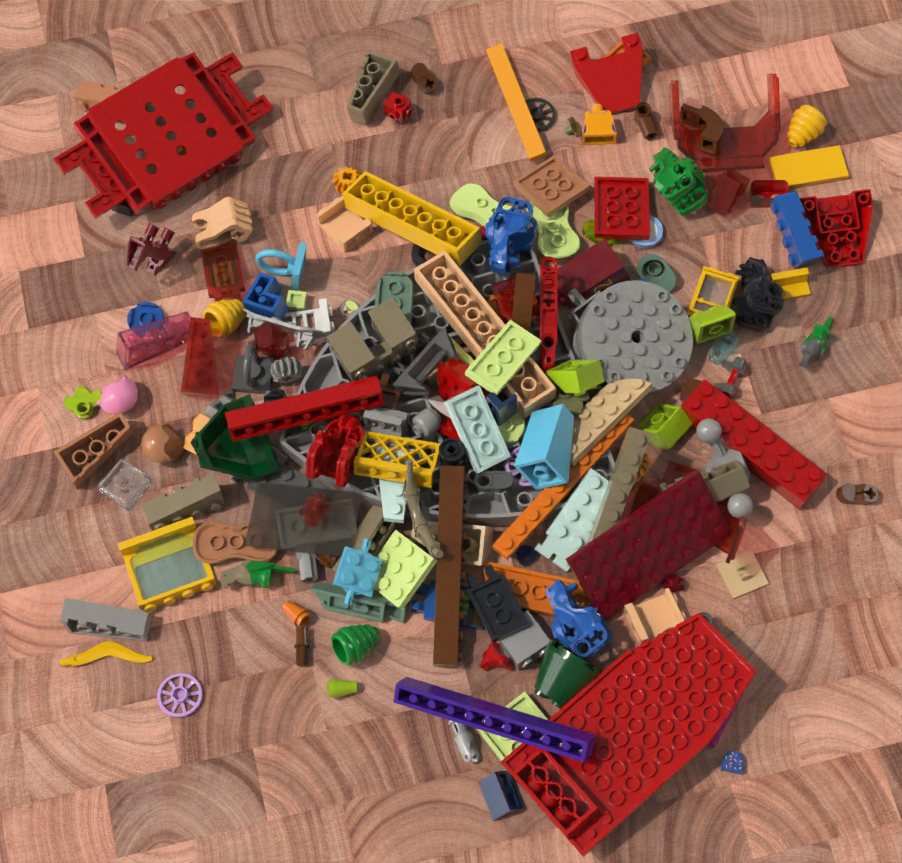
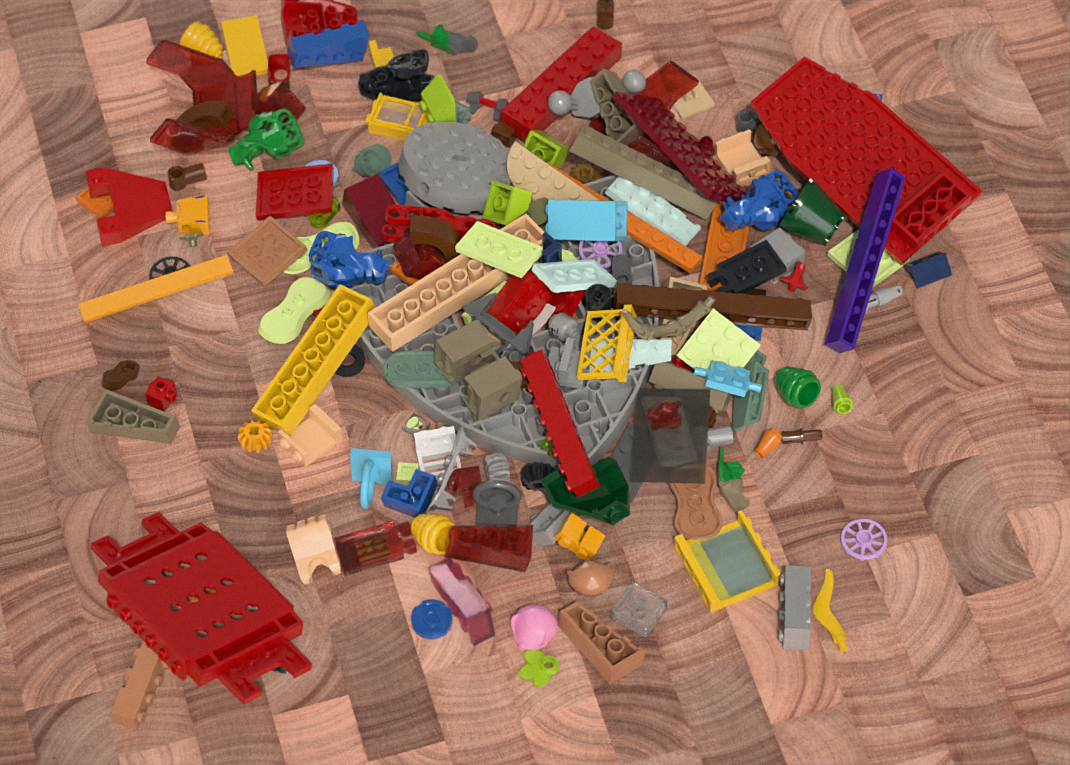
camera: 95 degrees left, 10 degrees down
dark red hose [127,223,177,275] -> none
dark tan wedge [142,471,226,531] -> none
red animal [306,415,364,488] -> none

